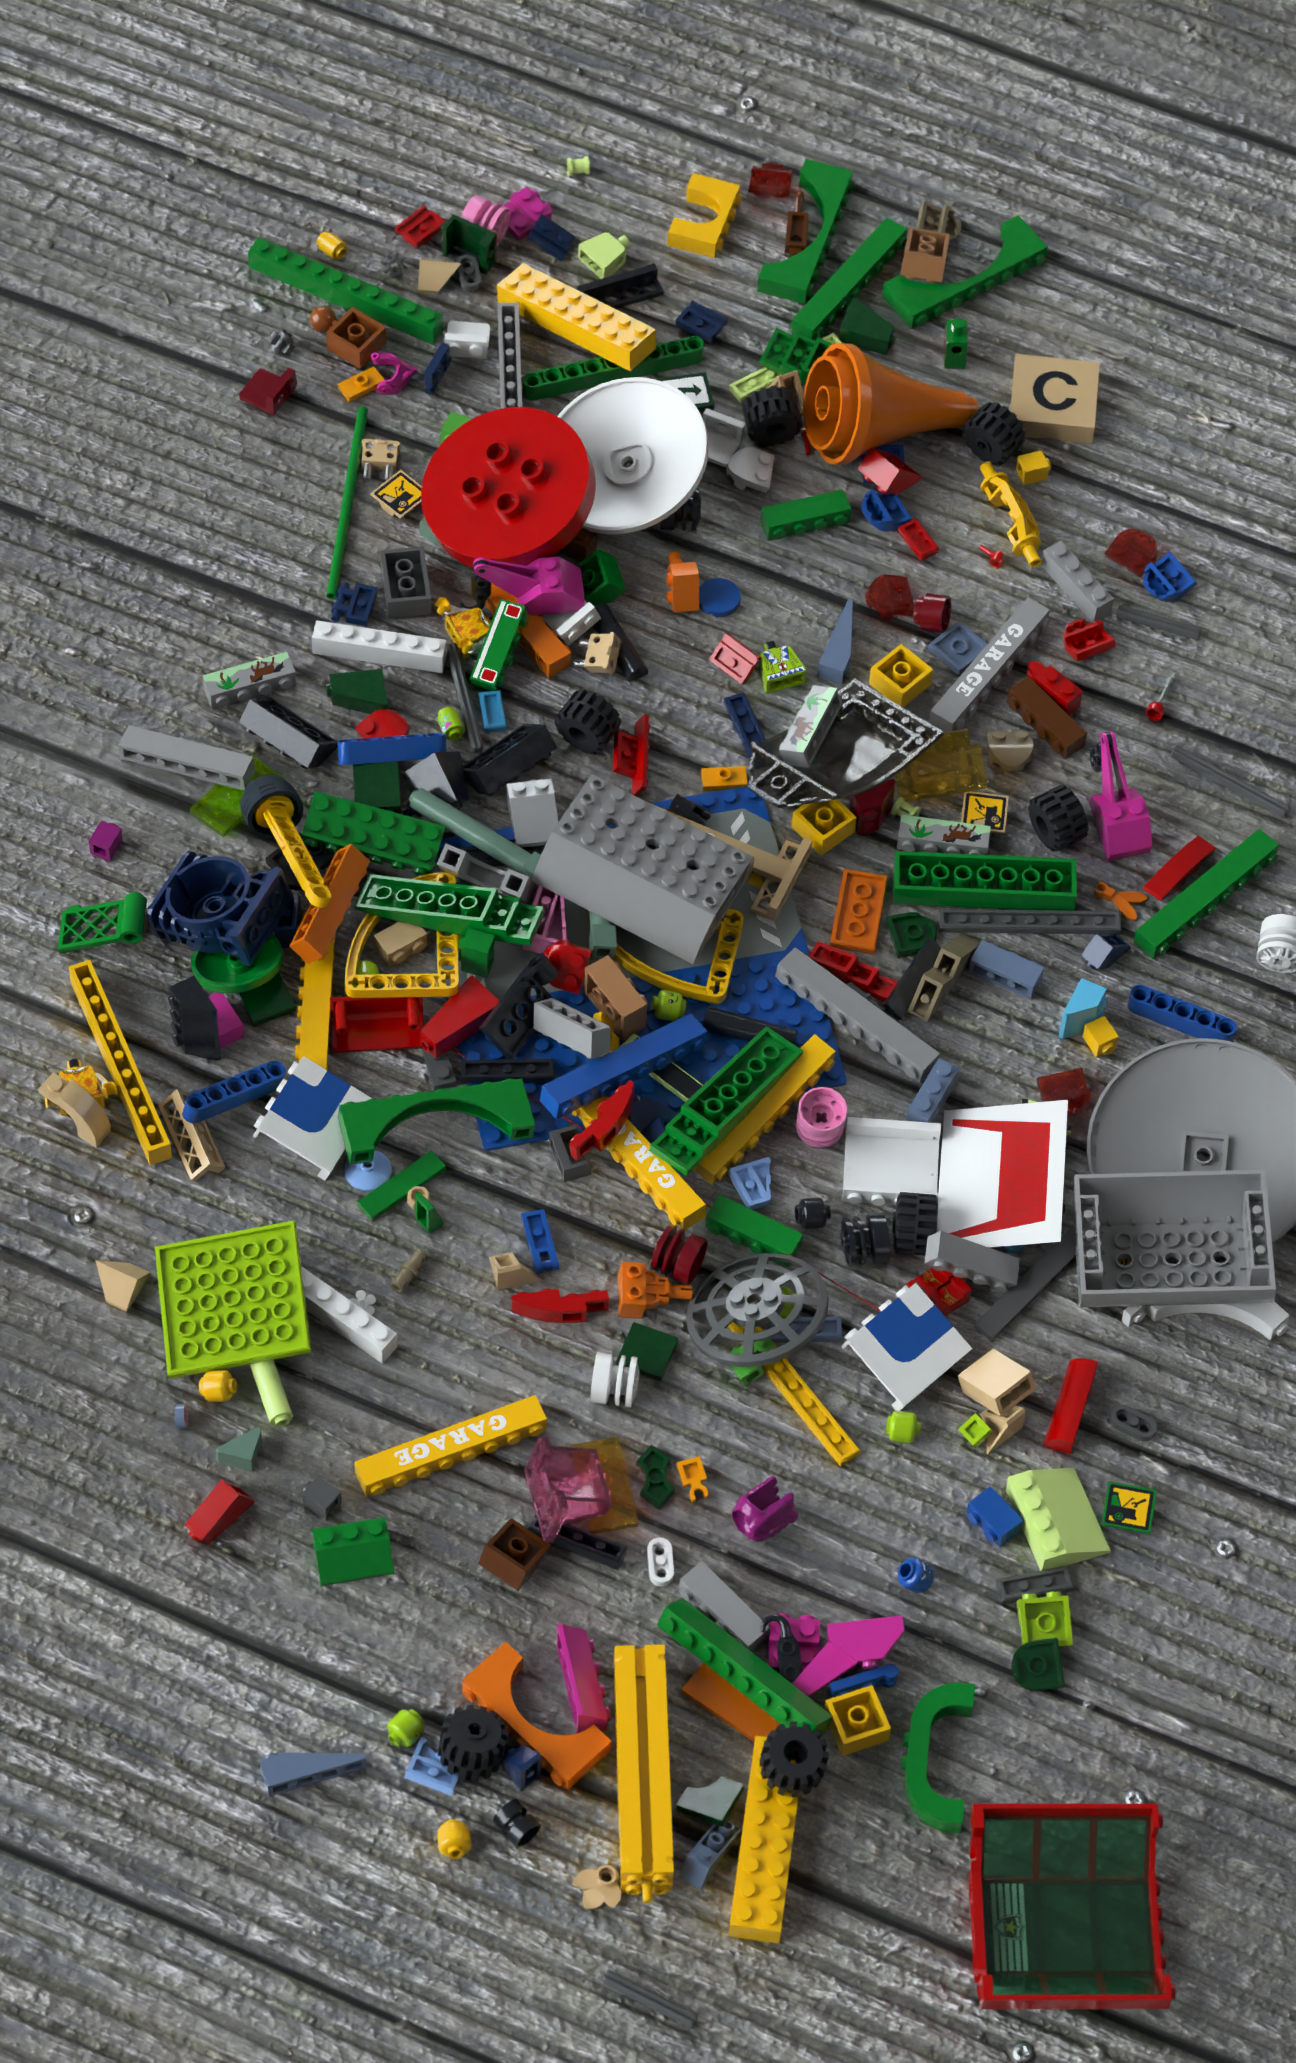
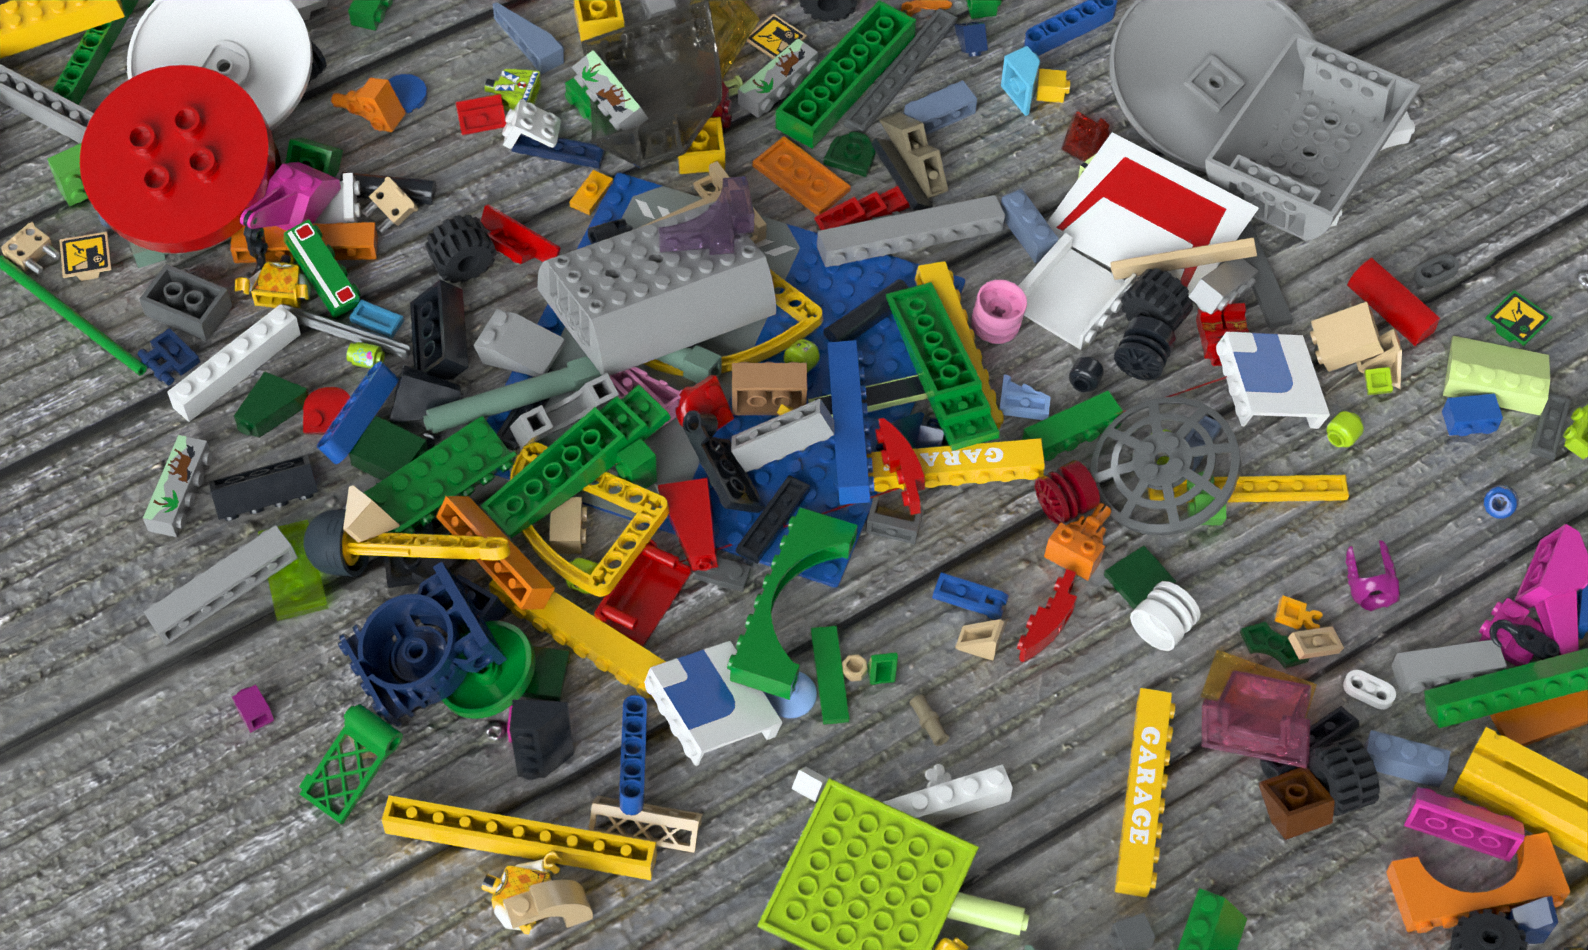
camera: 55 degrees left, 0 degrees up
none -> tan slope [343,486,400,542]
none -> white bracket [502,99,561,149]
none -> clear purple arch [659,176,755,255]
none -> white slope [792,767,828,801]
none -> tan tile [1110,238,1257,280]
none -> tan plate [1288,626,1344,660]
none -> black wheel [1309,737,1380,816]
none -> sand blue brick [1364,730,1451,788]

